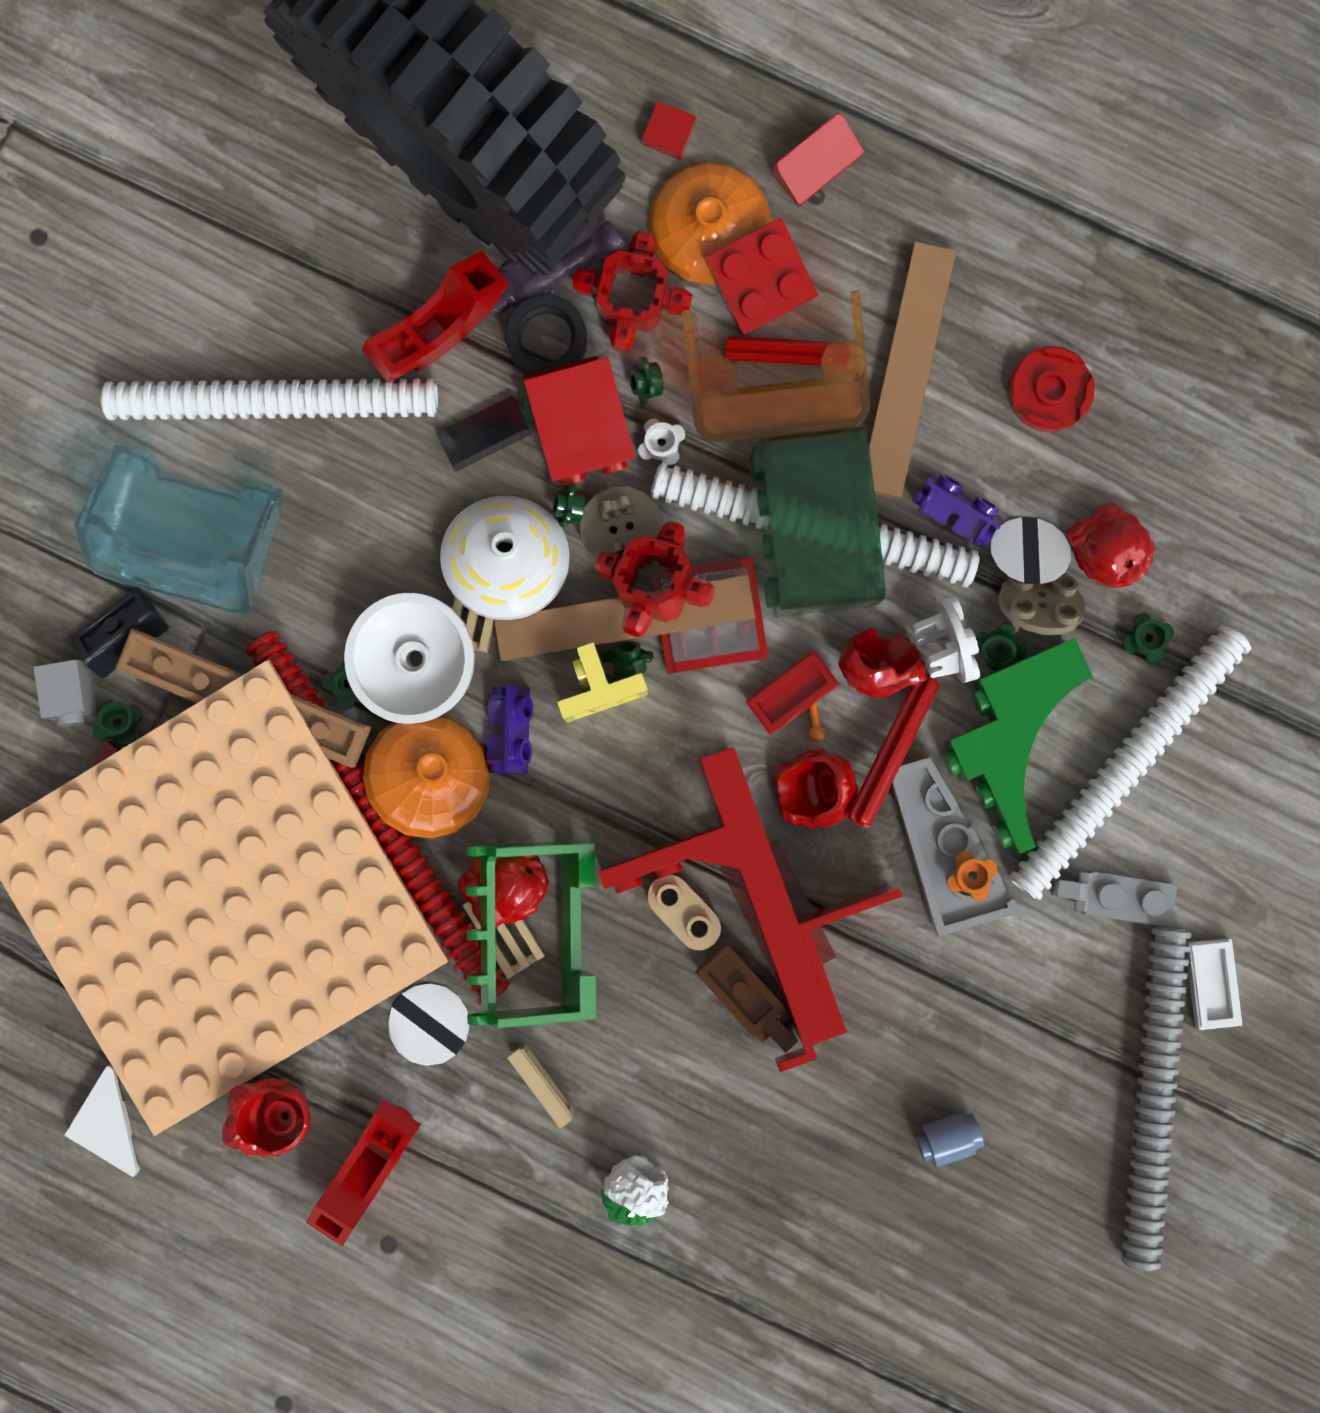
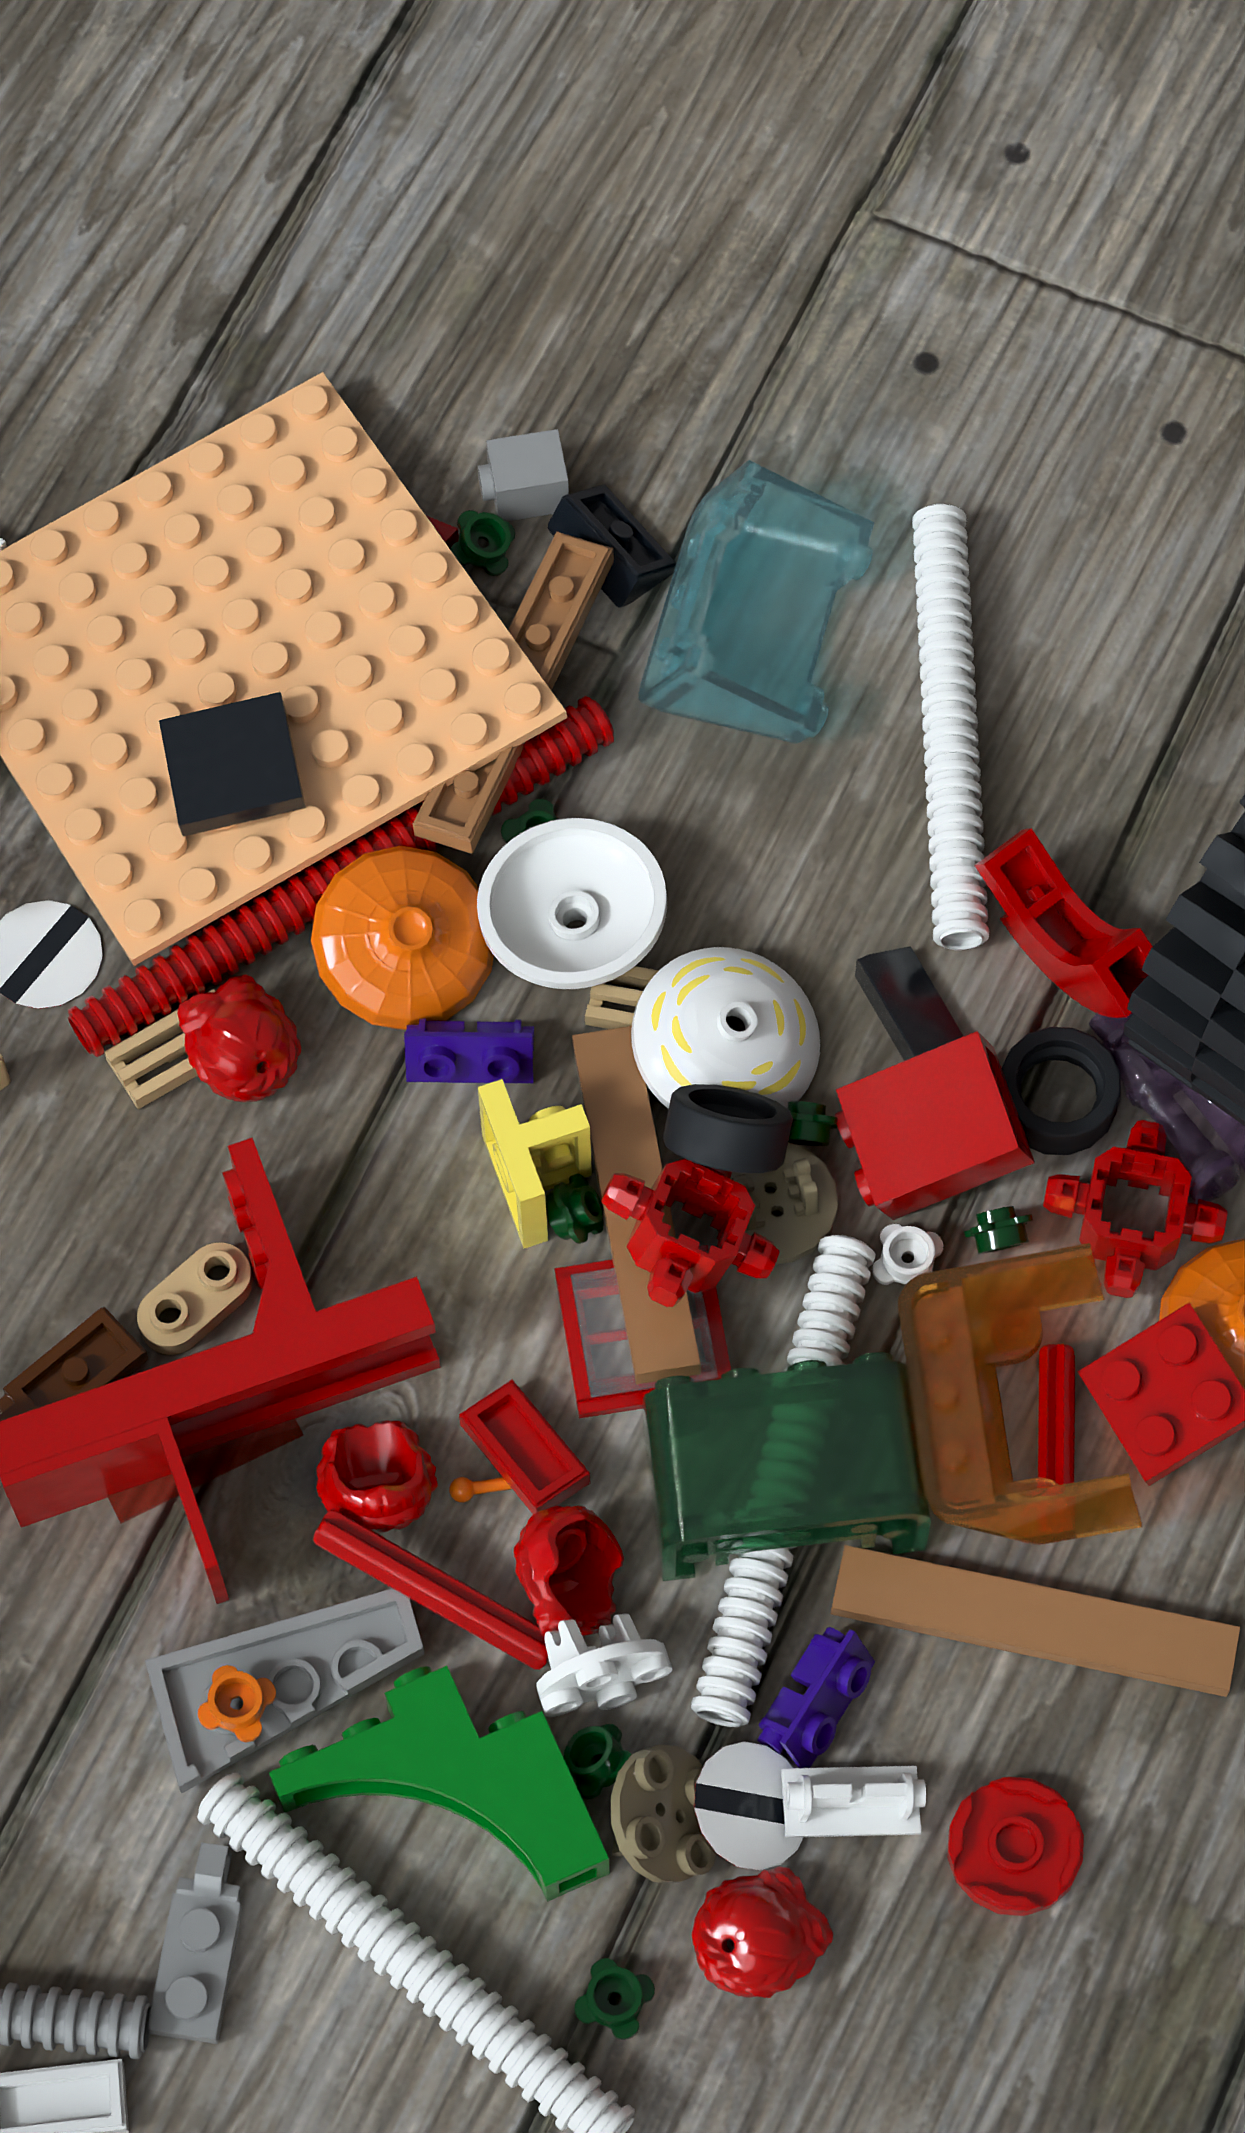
camera: 90 degrees right, 20 degrees down
green hinge [466,840,596,1028] -> none
none -> black tile [159,692,306,837]
none -> black tyre [663,1084,793,1173]
none -> white hinge [781,1766,926,1838]

